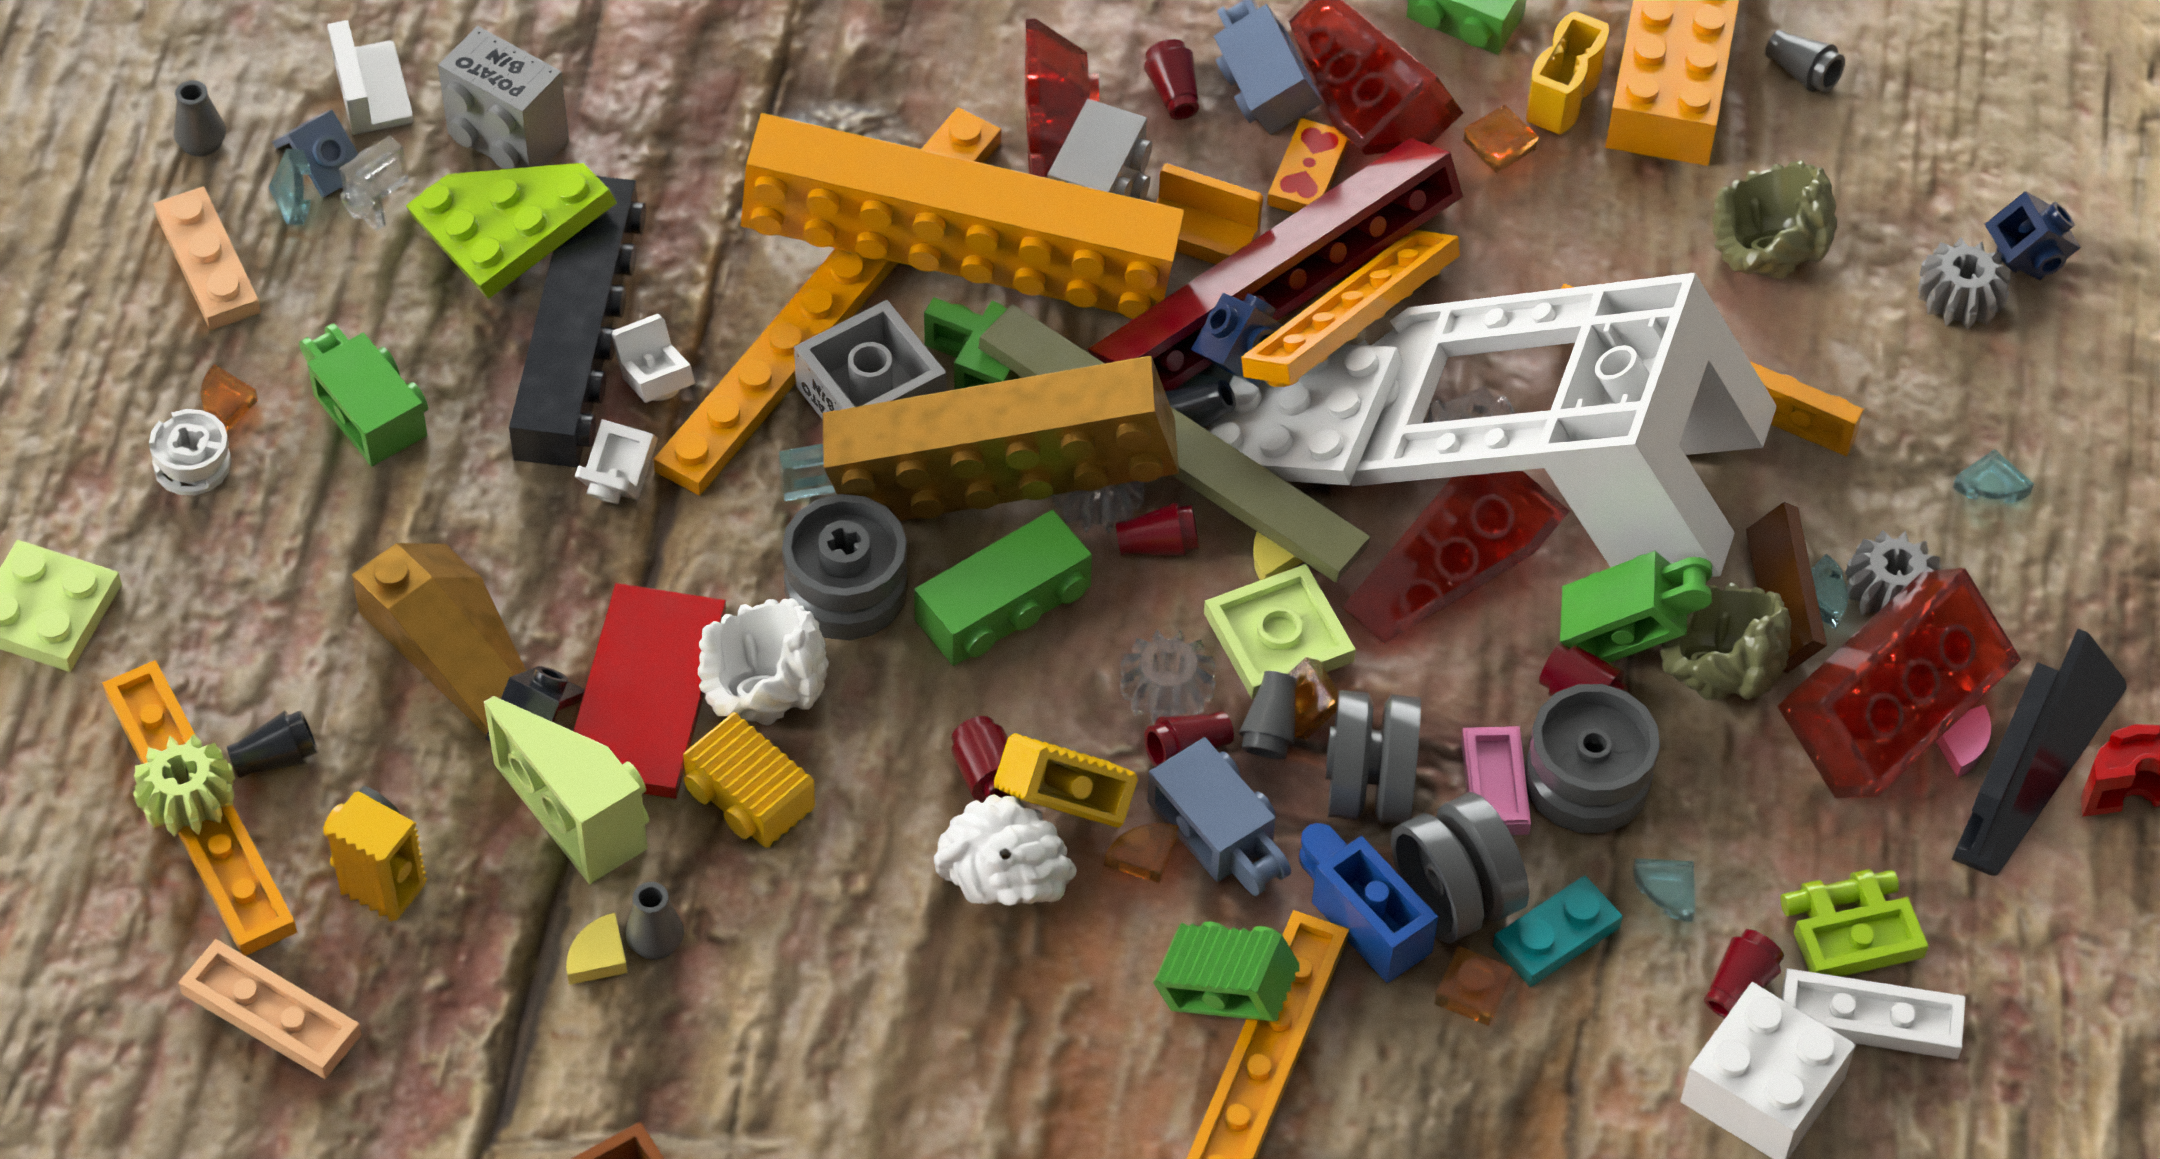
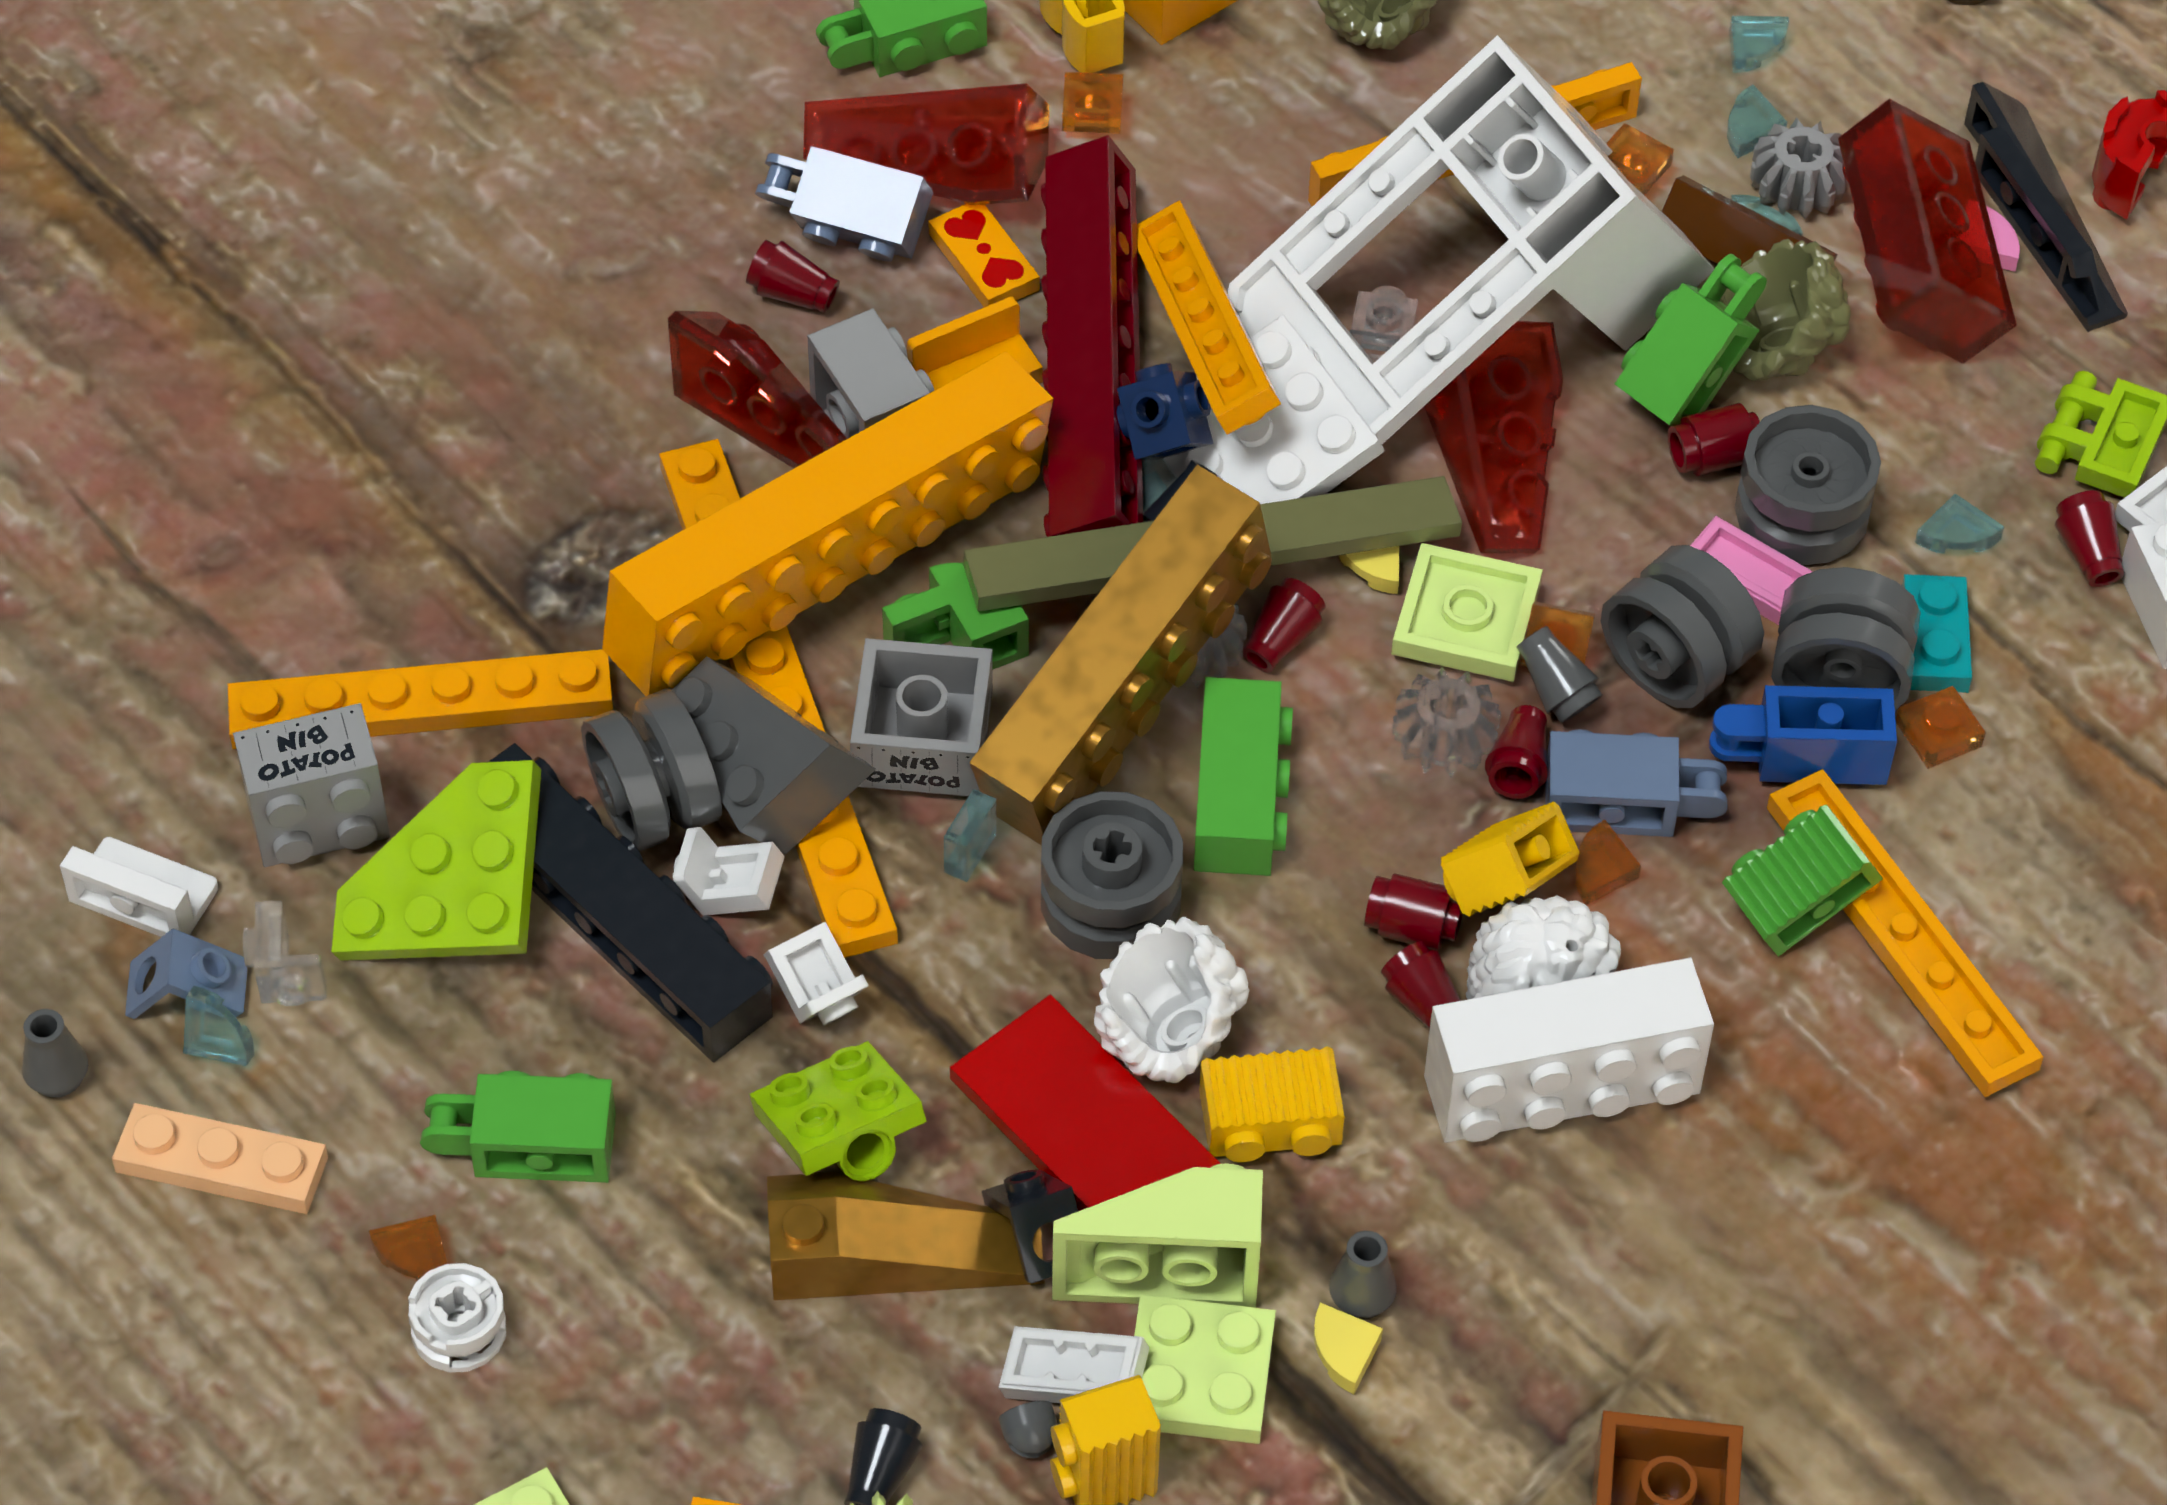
camera: 50 degrees left, 0 degrees up
none -> light orange plate [228,649,613,749]
none -> dark grey wheel [581,688,722,852]
none -> dark grey wedge [672,656,876,854]
none -> lime plate [749,1041,927,1181]
none -> white plate [999,1326,1149,1403]
none -> yellowish green plate [1134,1294,1276,1444]
none -> dark red cone [1381,941,1461,1029]
none -> white brick [1424,957,1714,1143]
none -> clear orange plate [1606,123,1674,196]
none -> clear light blue tile [1727,85,1787,158]

